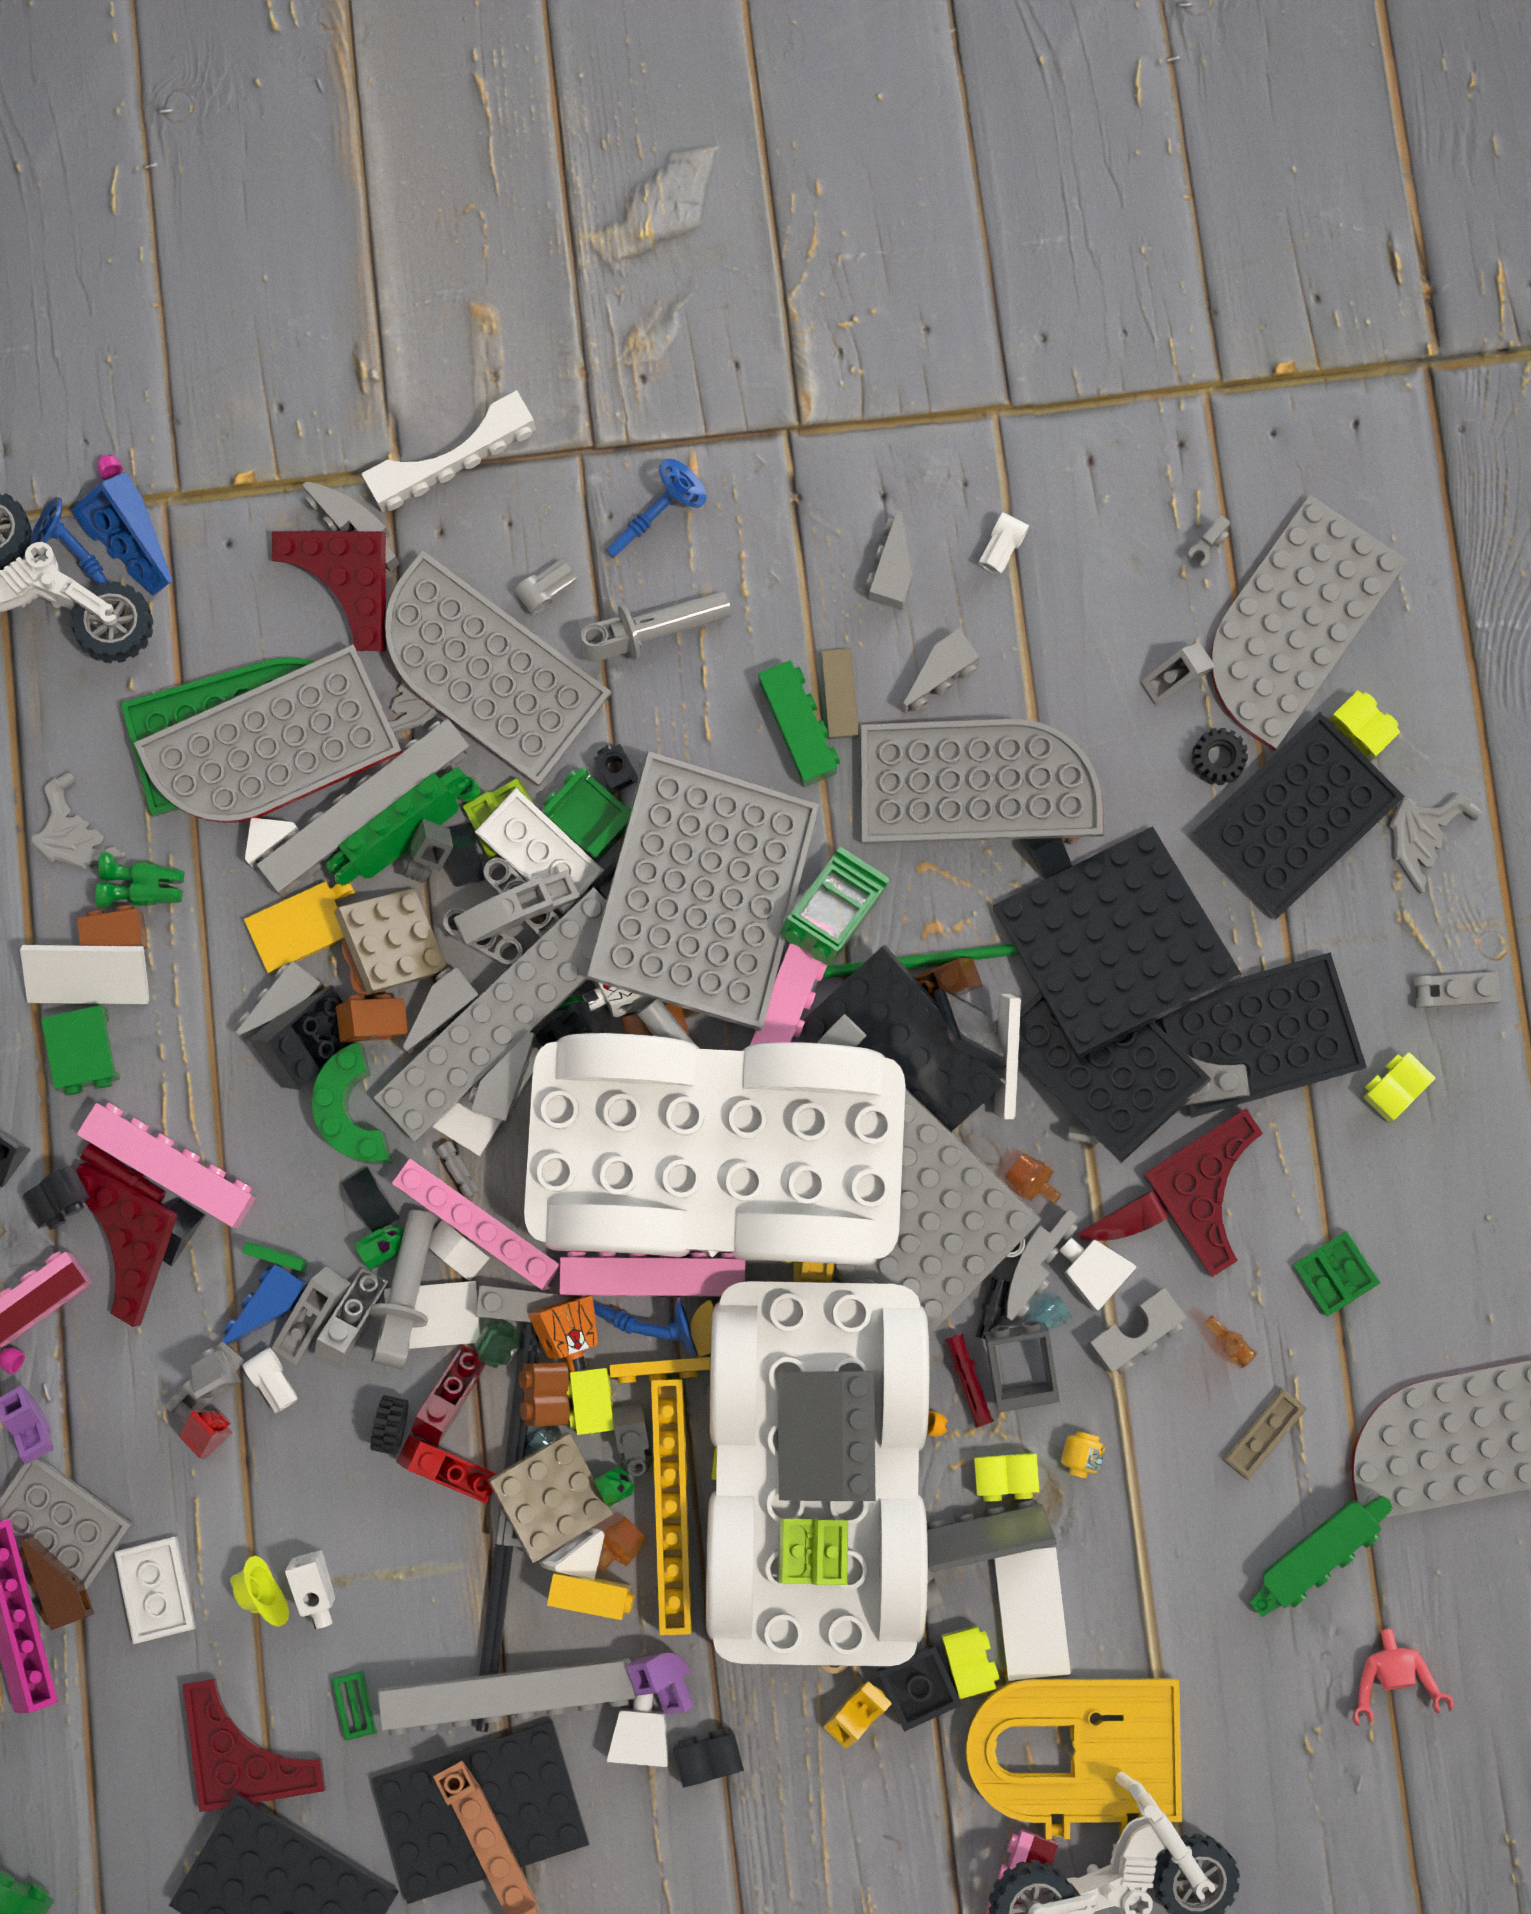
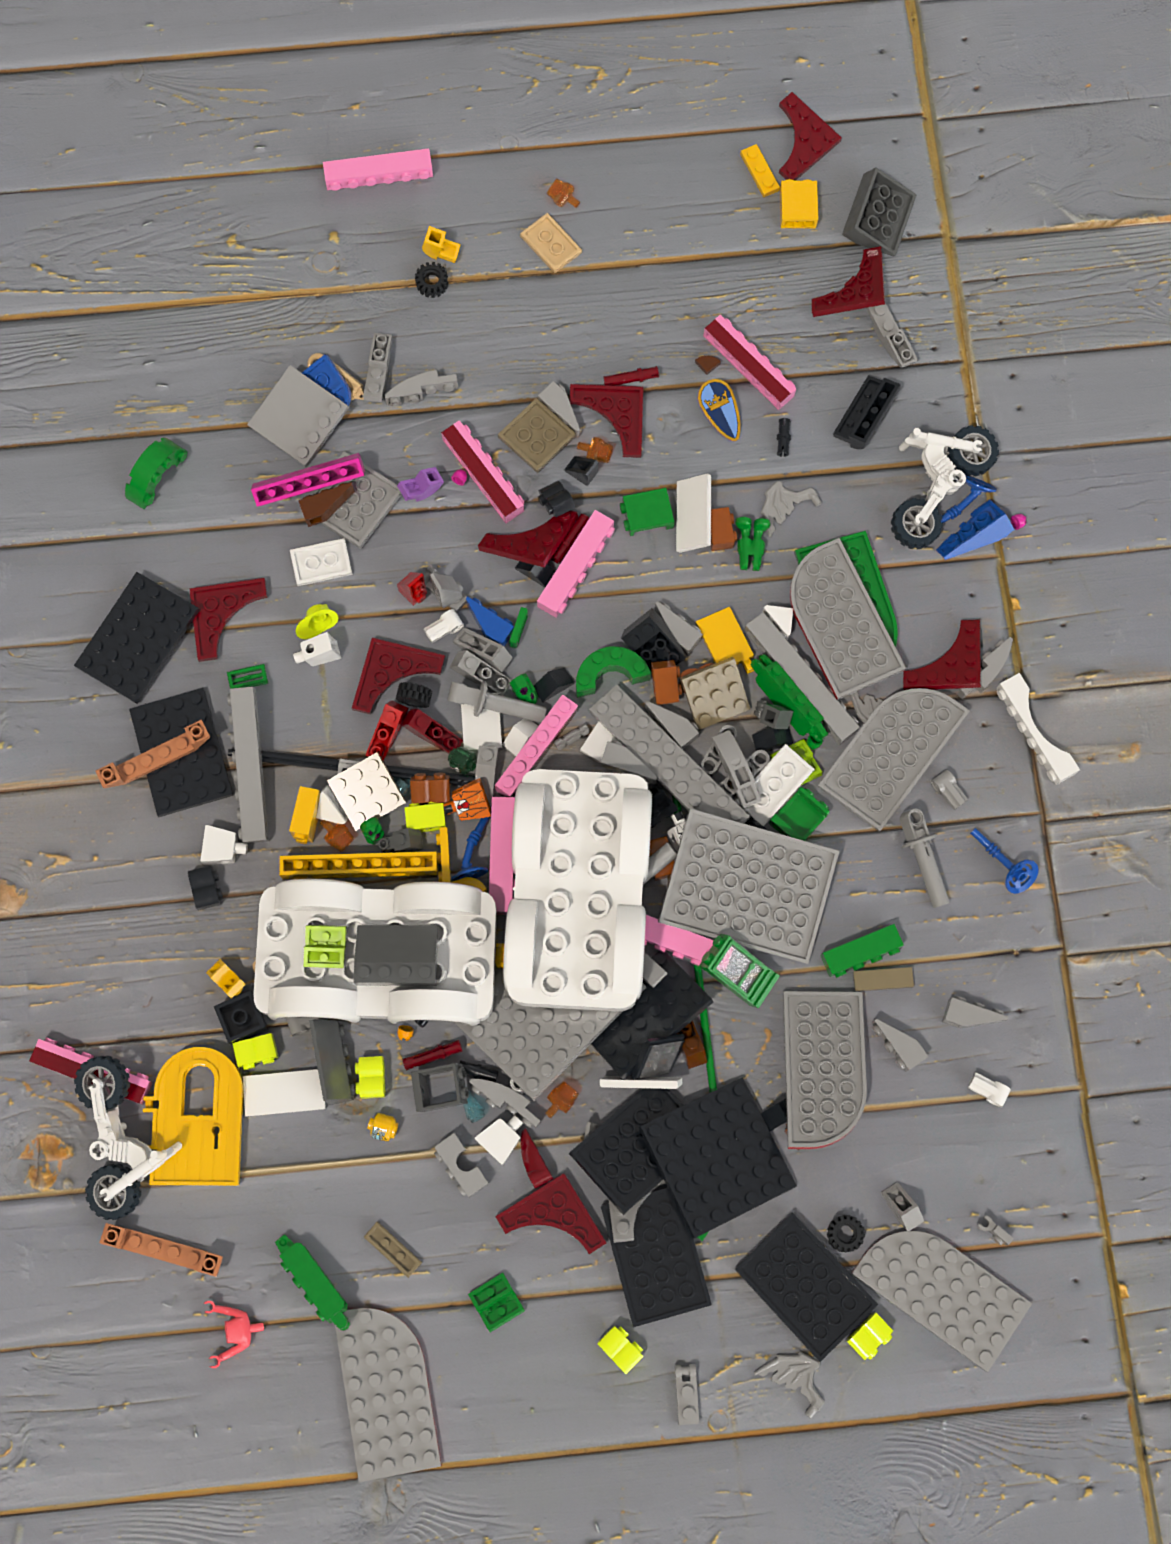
camera: 85 degrees right, 5 degrees down
black brick [594,744,638,795] -> none
medium lavender brick [626,1653,694,1714] -> none
clear orange piece [1204,1315,1257,1368] -> none
none -> nougat slope [99,1223,223,1277]
none -> dark red plate [352,638,445,715]

